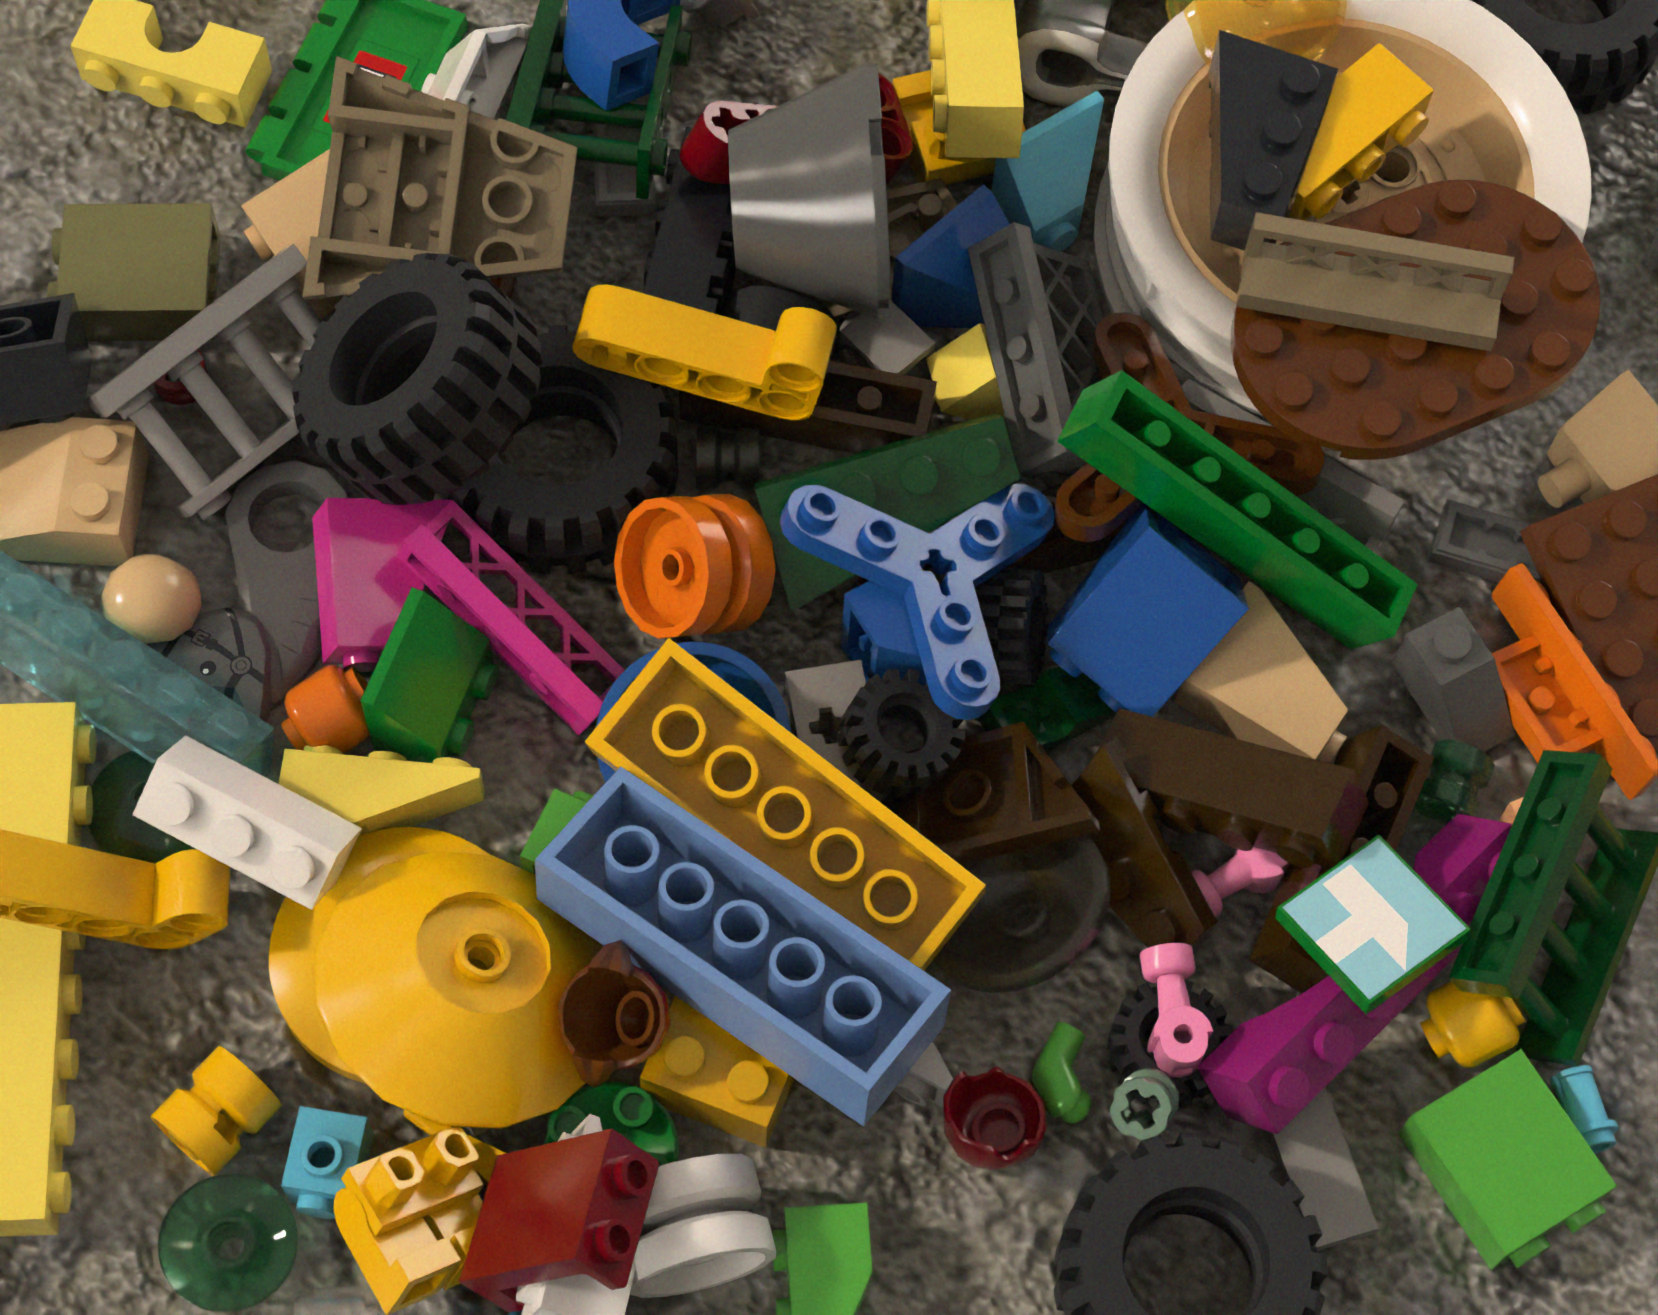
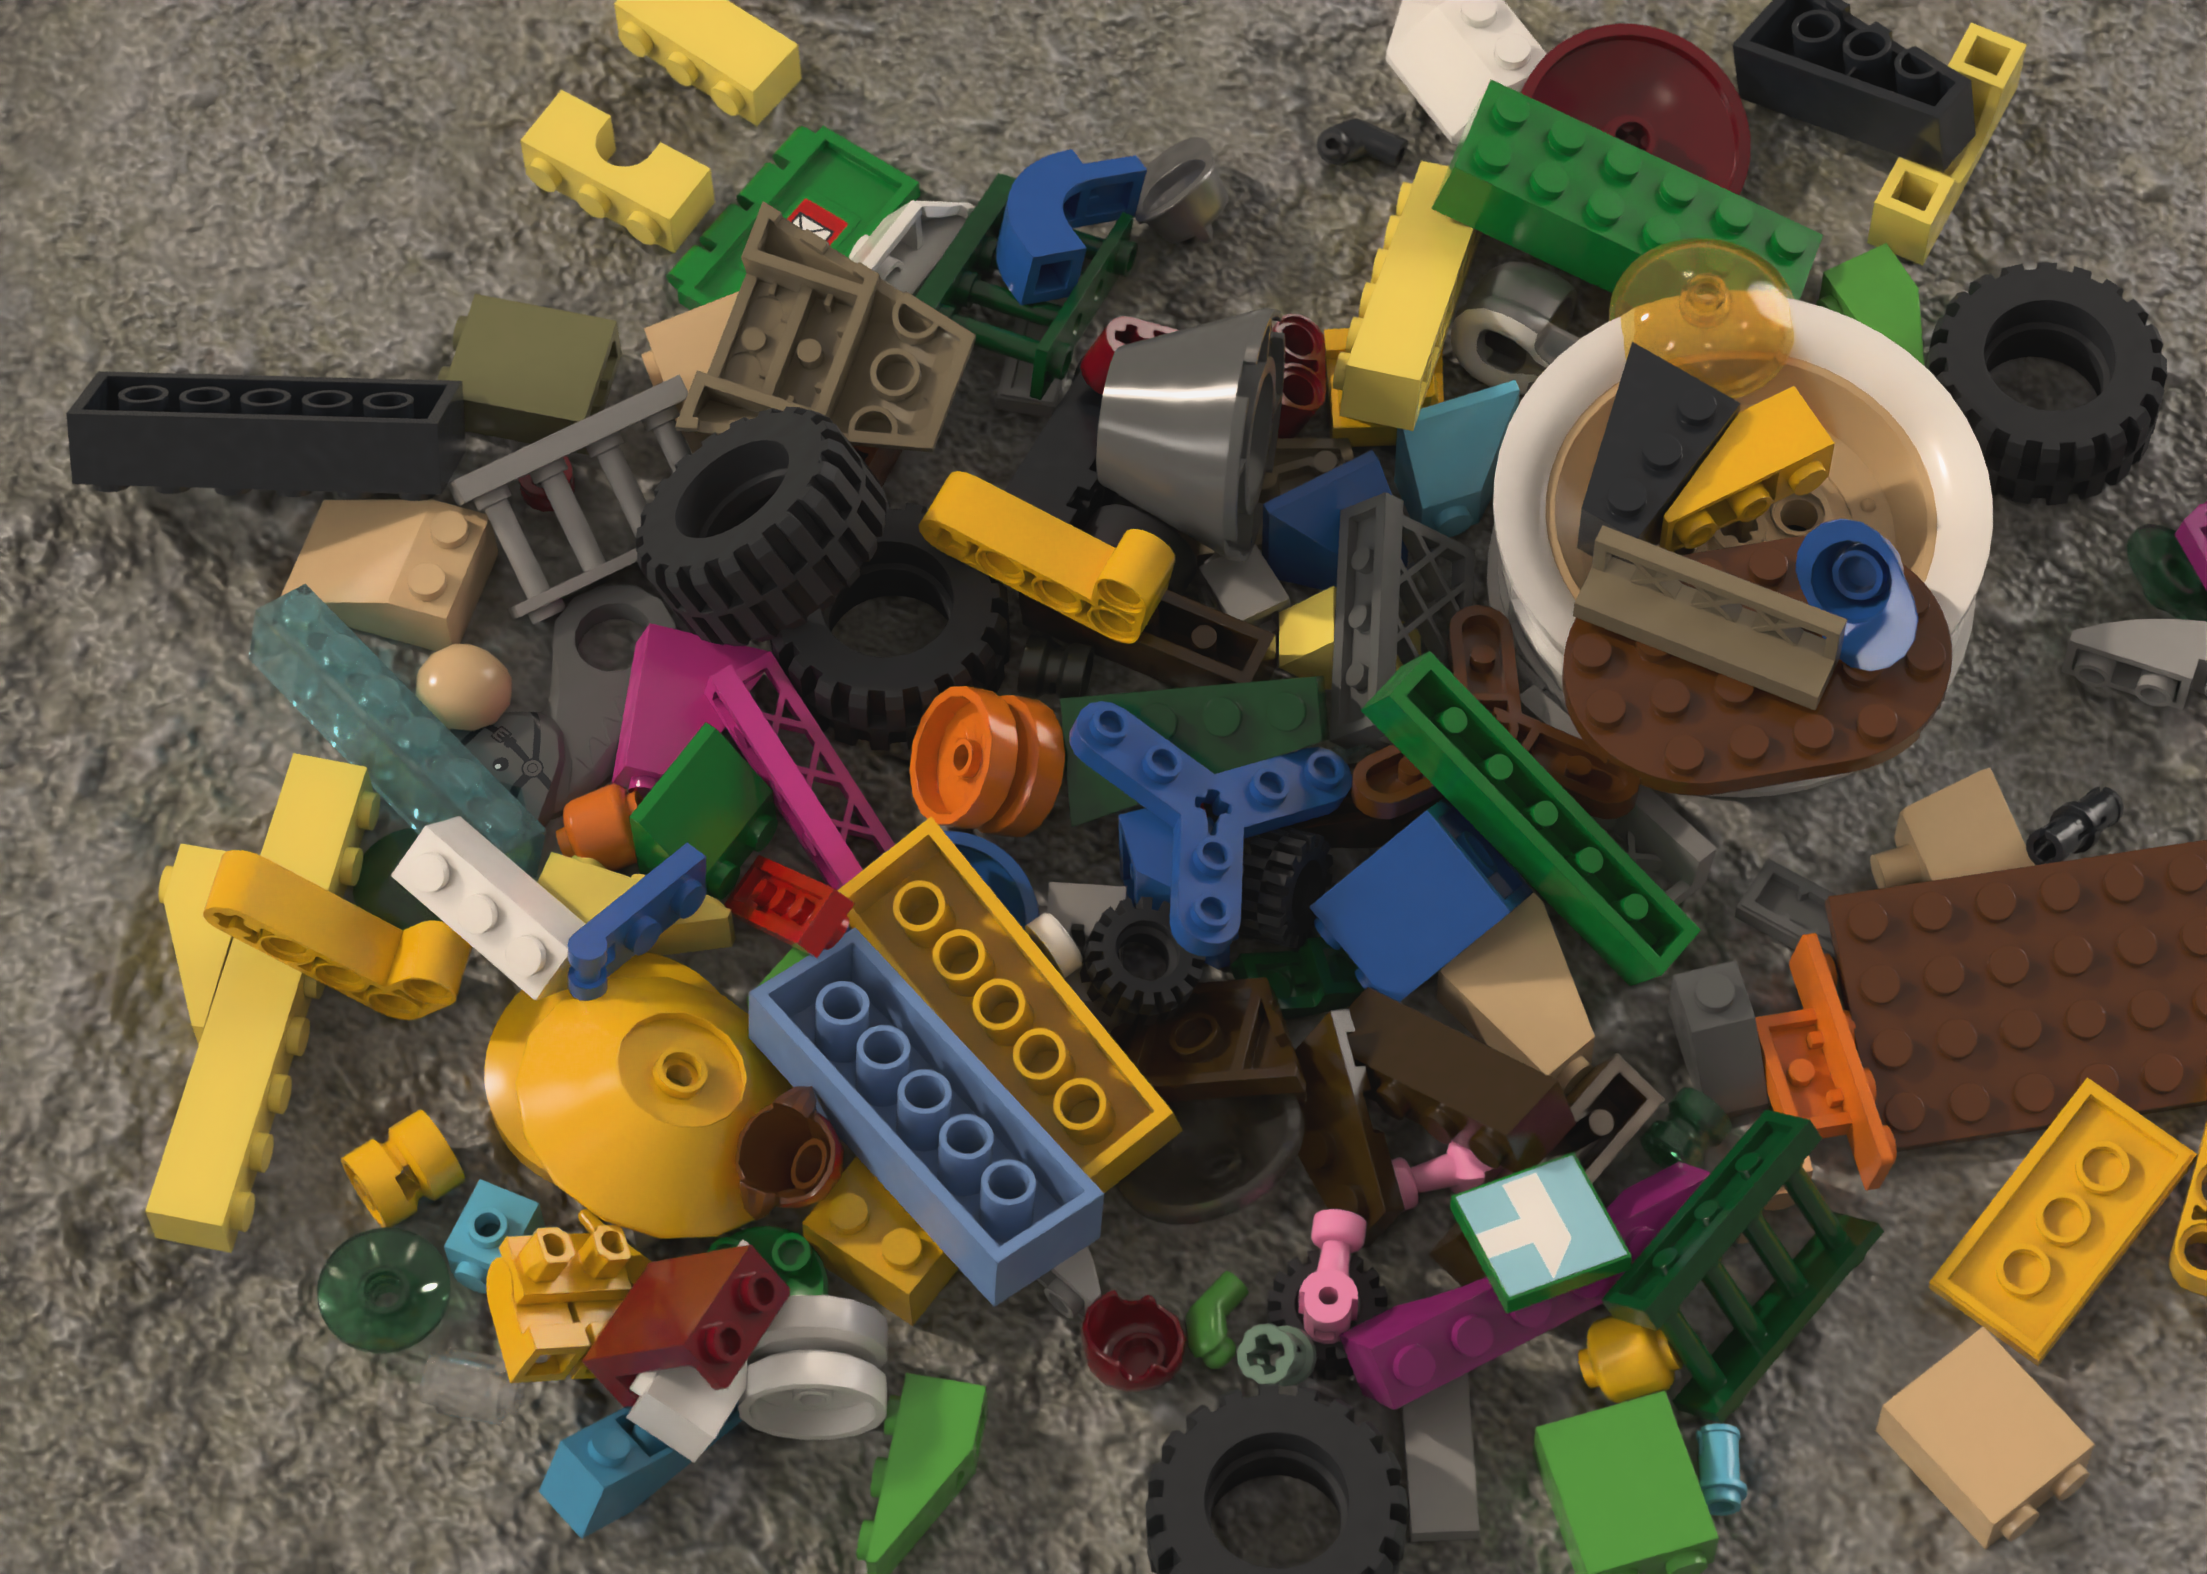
camera: 20 degrees right, 5 degrees down
none -> blue plate [568,843,706,1001]
none -> red plate [724,855,855,958]
none -> white tile [1025,913,1083,978]
none -> blue piece [1796,518,1919,671]

